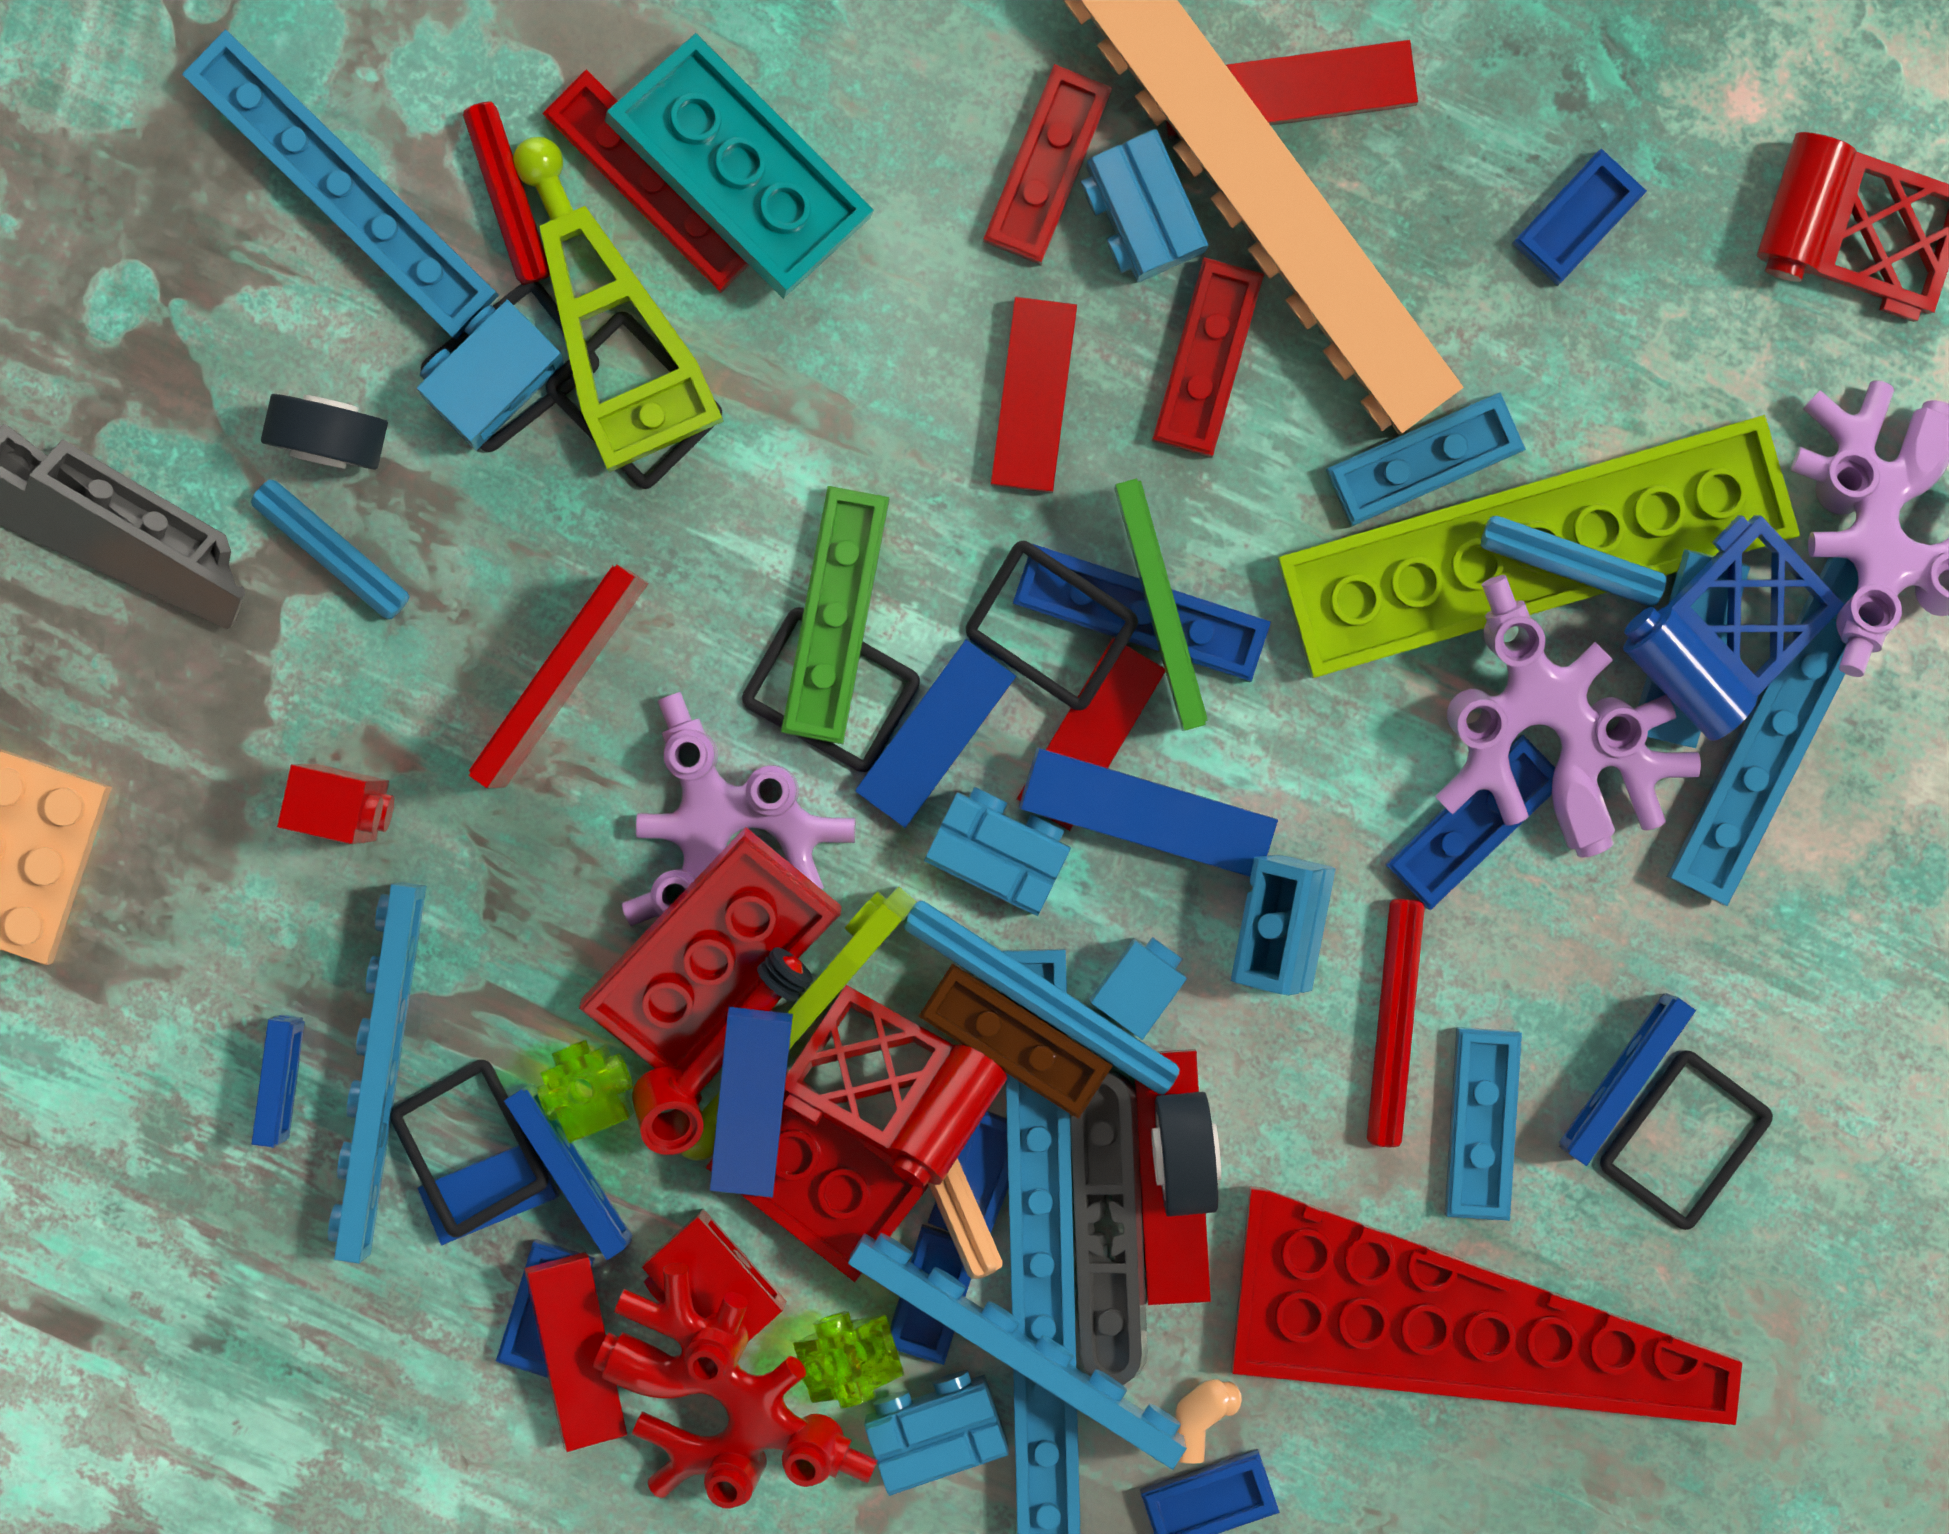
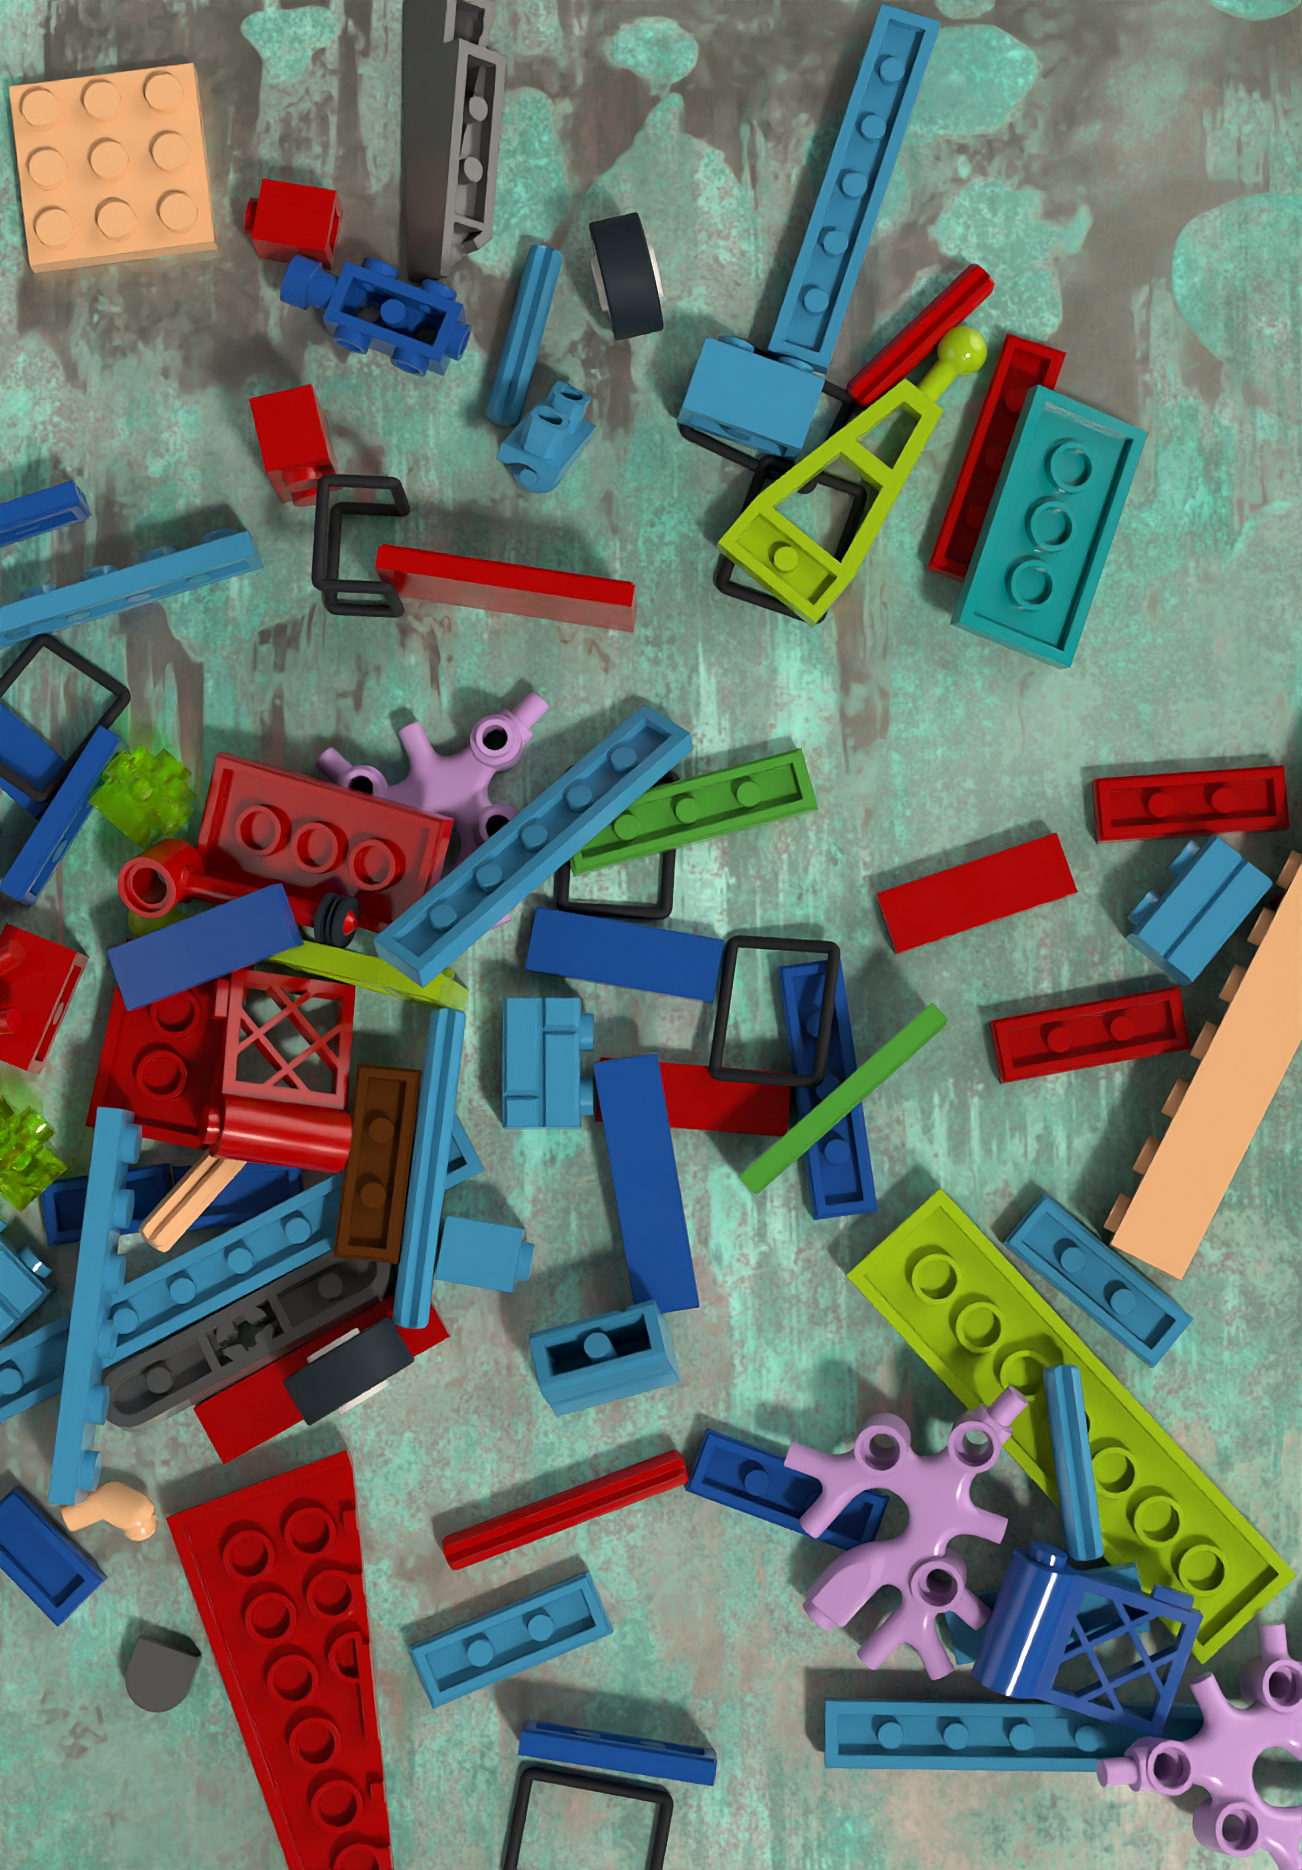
camera: 75 degrees right, 5 degrees down
none -> dark grey tile [125,1635,202,1713]
none -> red brick [244,178,343,270]
none -> blue brick [280,254,472,376]
none -> black piece [311,474,411,618]
none -> dark azure plate [373,705,693,988]
none -> dark azure hips [496,381,596,493]

